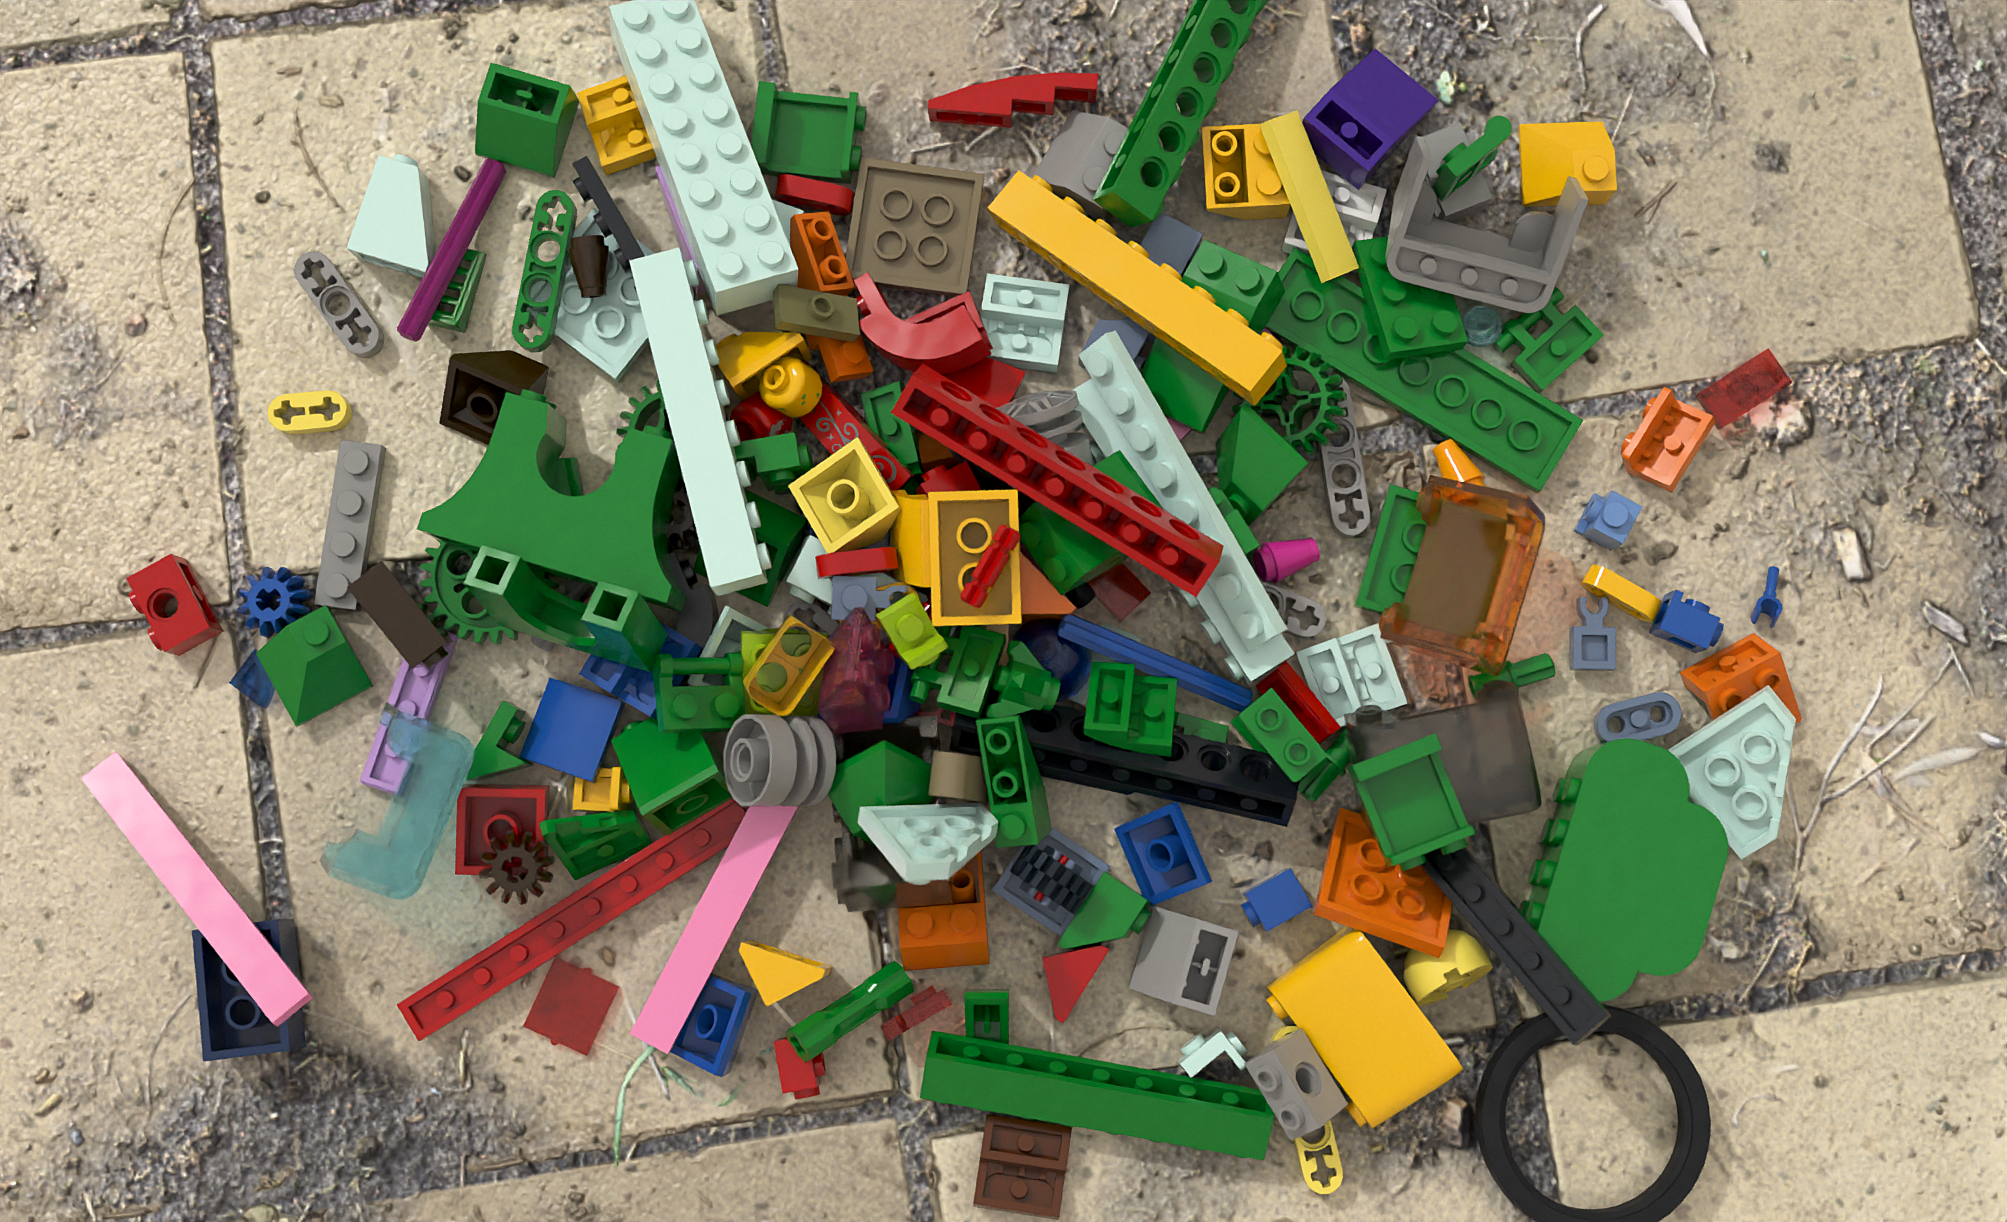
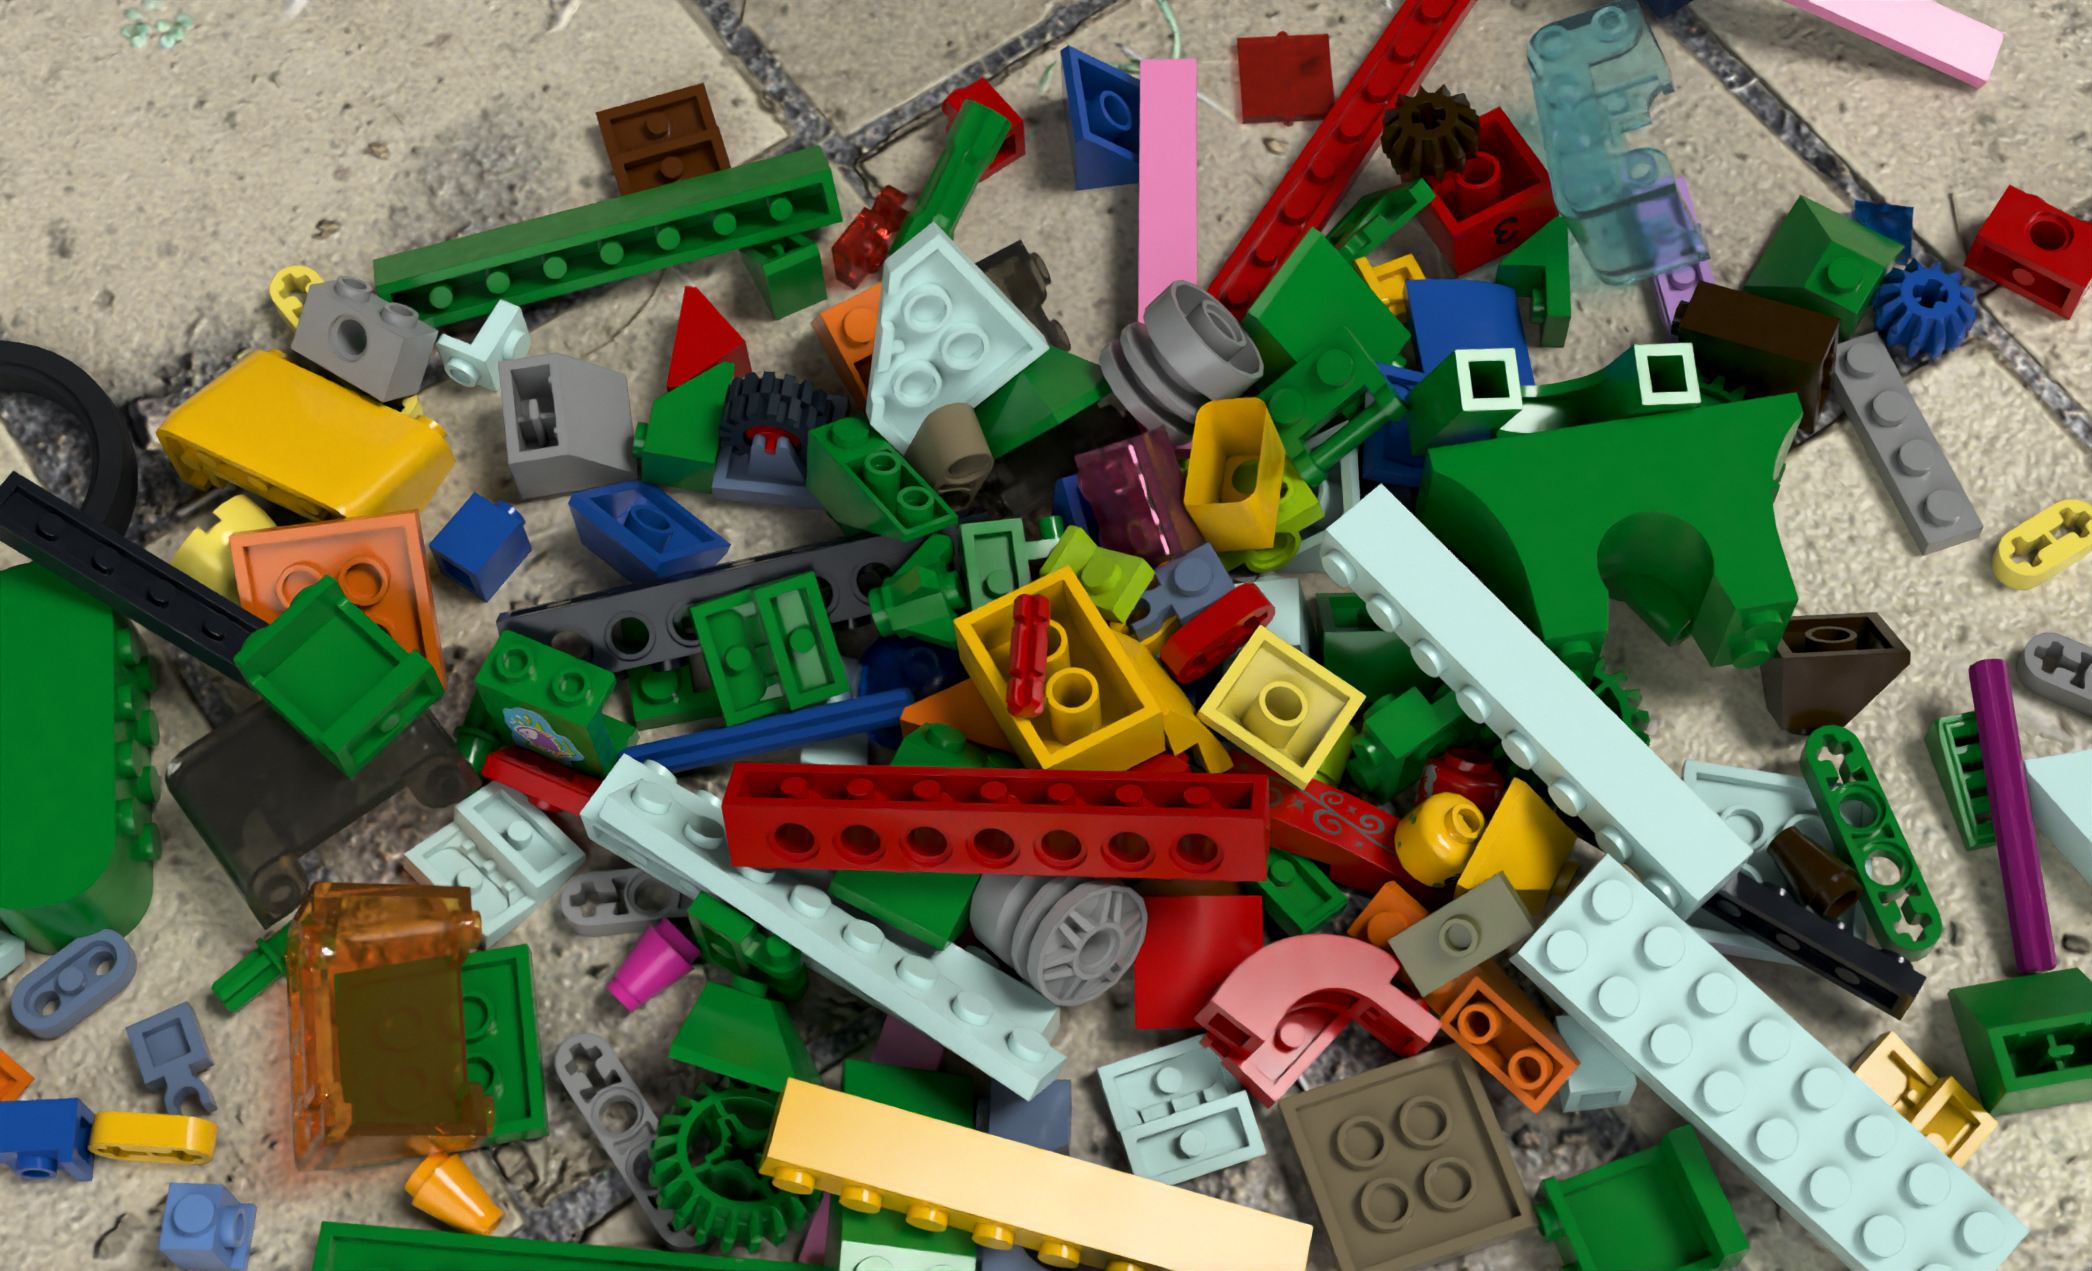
camera: 150 degrees right, 20 degrees down
yellow slope [739,940,832,1007] -> none
red beam [774,174,855,216] -> none

